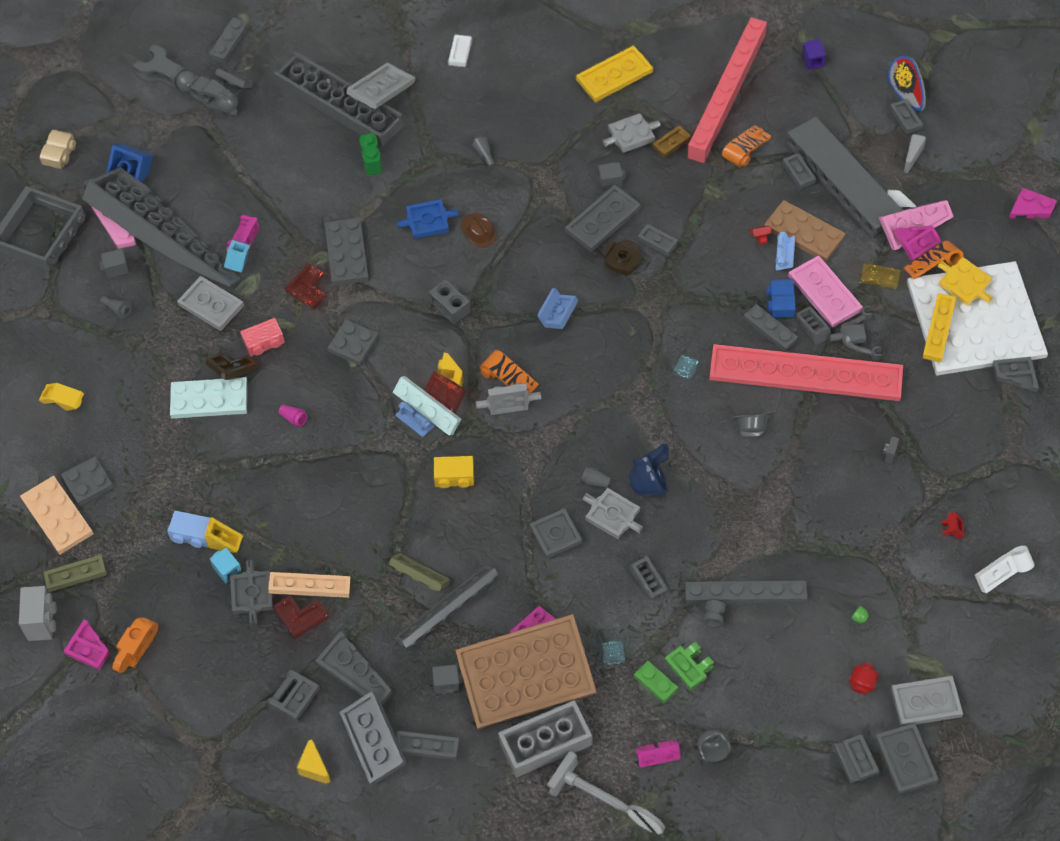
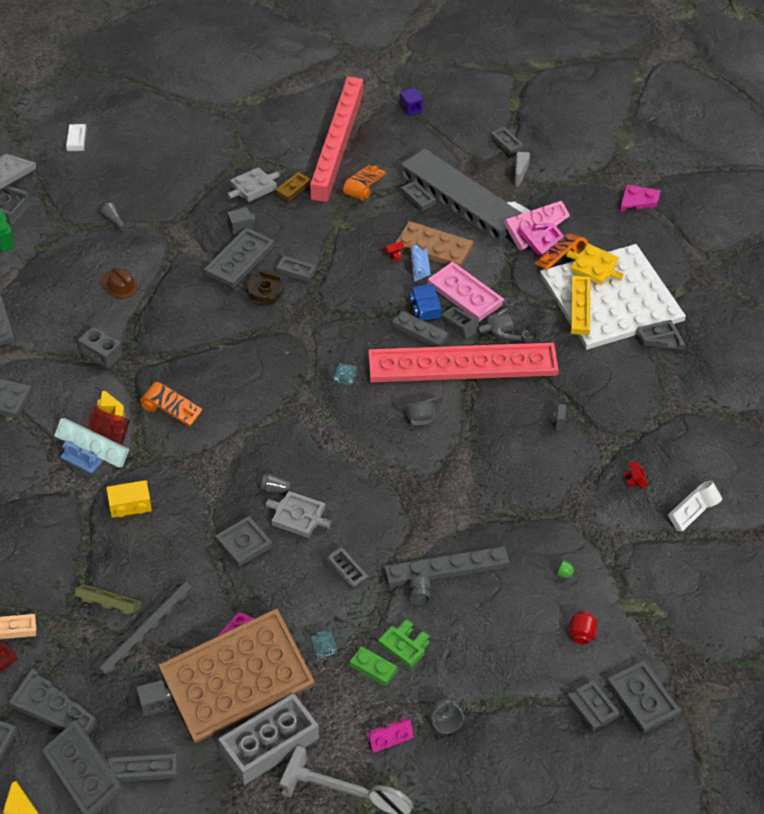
camera: 15 degrees left, 10 degrees down
blue plate [397,199,458,239] -> none
light grey plate [476,384,541,415] -> none
medium blue bracket [537,288,578,329] -> none
yellow plate [576,45,653,102] -> none
dark blue head [629,444,669,496] -> none
clear yellow plate [860,263,900,289] -> none
shield [888,56,926,111] -> none
light grey plate [891,676,963,727] -> none

